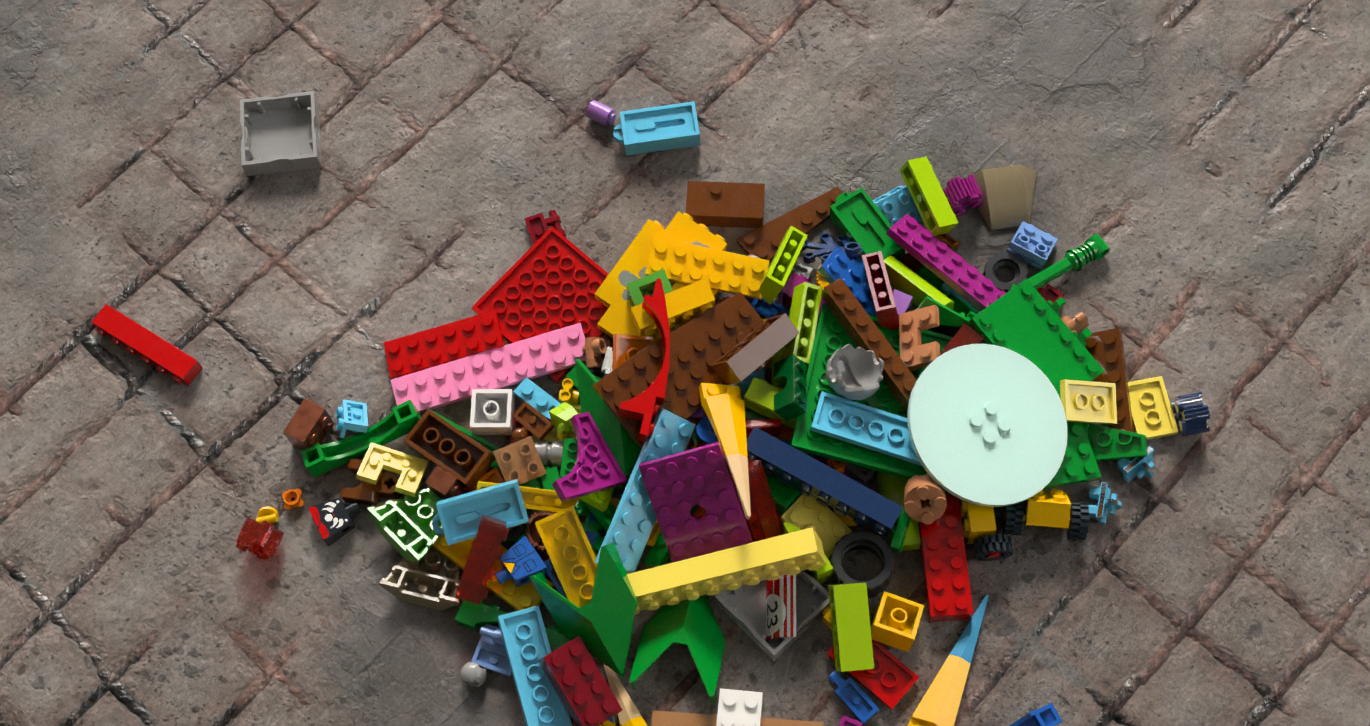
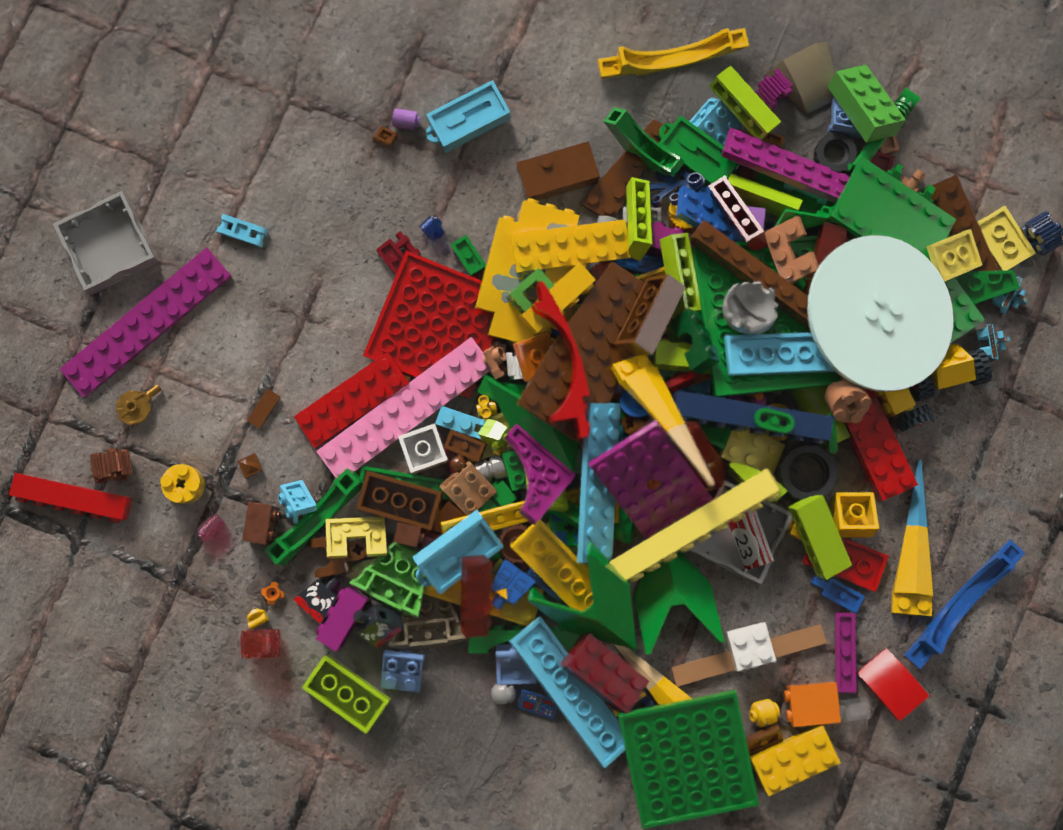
camera: 25 degrees left, 15 degrees up
none -> magenta plate [60,247,232,398]
none -> copper brick [90,448,133,483]
none -> pearl gold piece [115,384,162,425]
none -> yellow brick [160,464,205,504]
none -> clear pink brick [197,513,226,542]
none -> medium azure plate [216,214,268,248]
none -> reddish brown tile [237,453,264,479]
none -> reddish brown piece [247,388,281,429]
none -> lime brick [302,654,391,734]
none -> magenta brick [316,587,371,651]
none -> black torso [353,605,403,648]
none -> reddish brown tile [372,126,398,150]
none -> medium blue plate [381,650,425,693]
none -> clear blue plate [419,215,445,242]
none -> green plate [450,235,486,277]
none -> slope [517,689,558,719]
none -> yellow slope [597,28,749,79]
none -> green arch [603,107,684,177]
none -> green plate [754,408,794,433]
none -> bright green brick [828,65,906,143]
none -> nougat tile [878,135,899,154]

